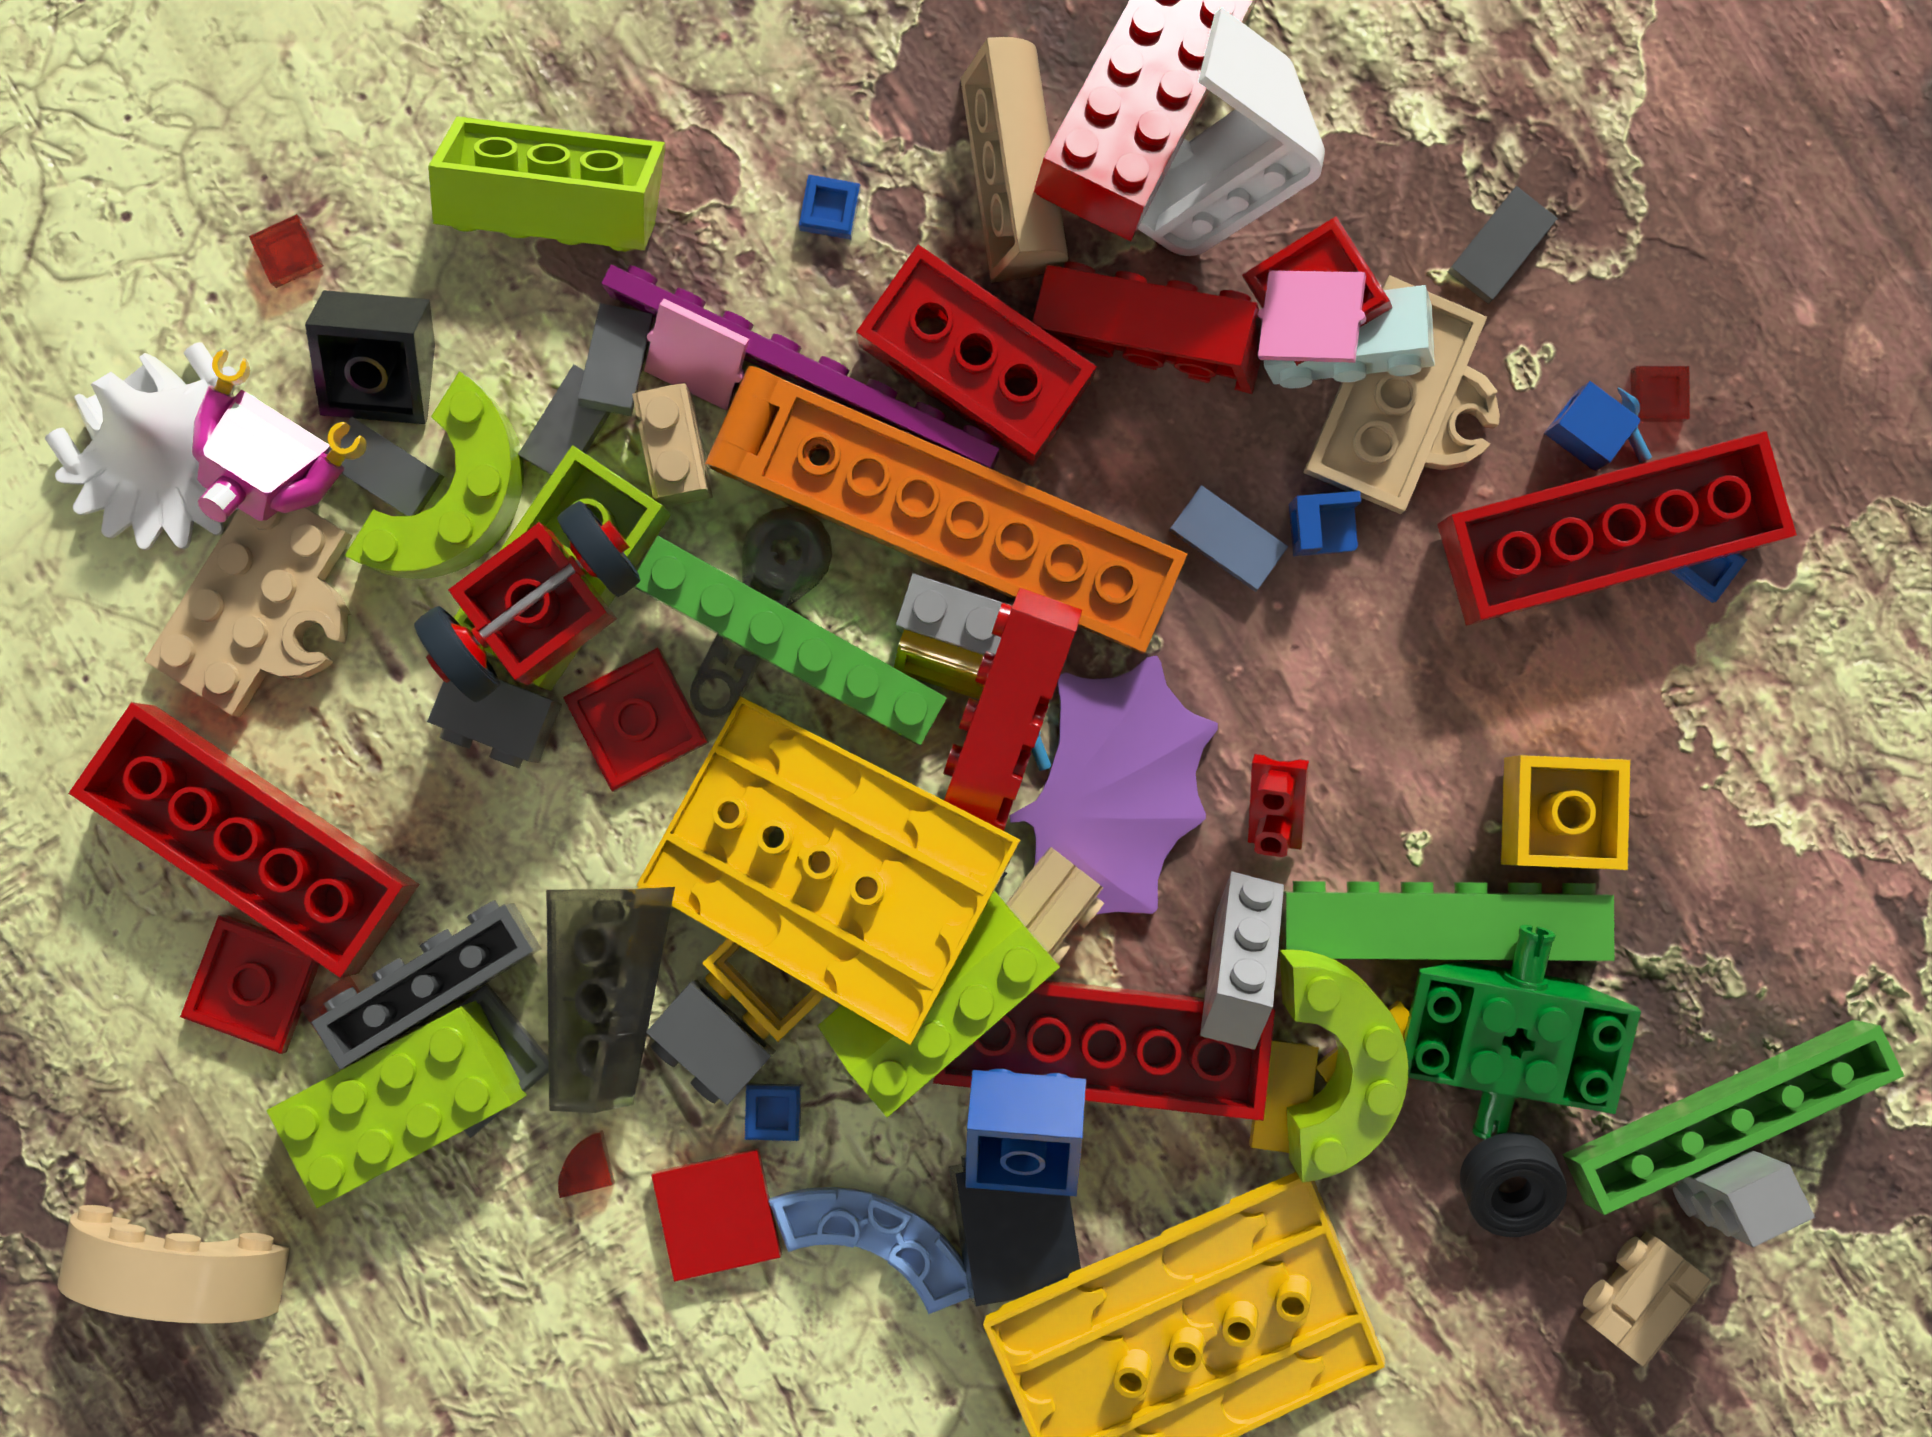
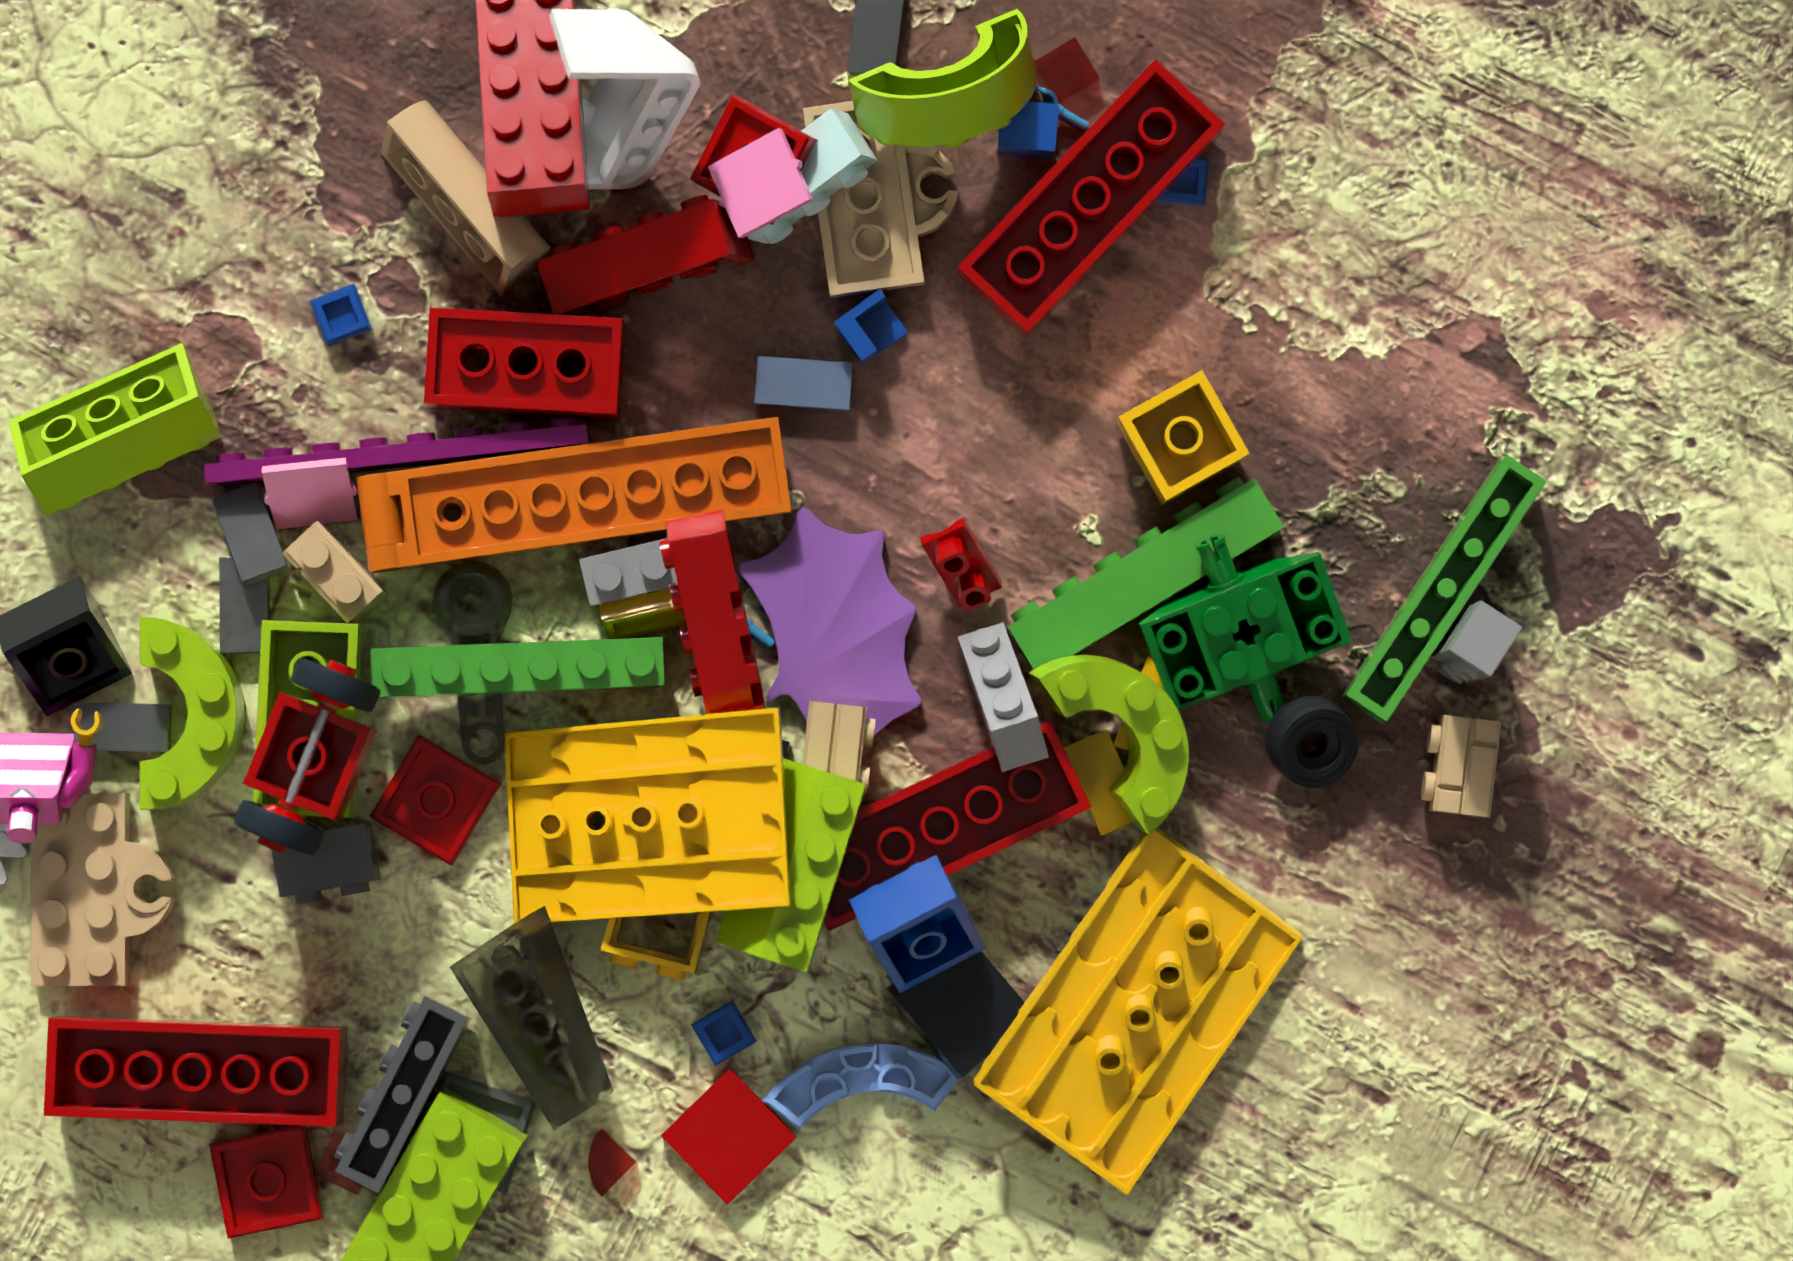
camera: 30 degrees left, 0 degrees up
dark grey brick [646,979,776,1106] -> none
none -> lime brick [848,9,1037,148]

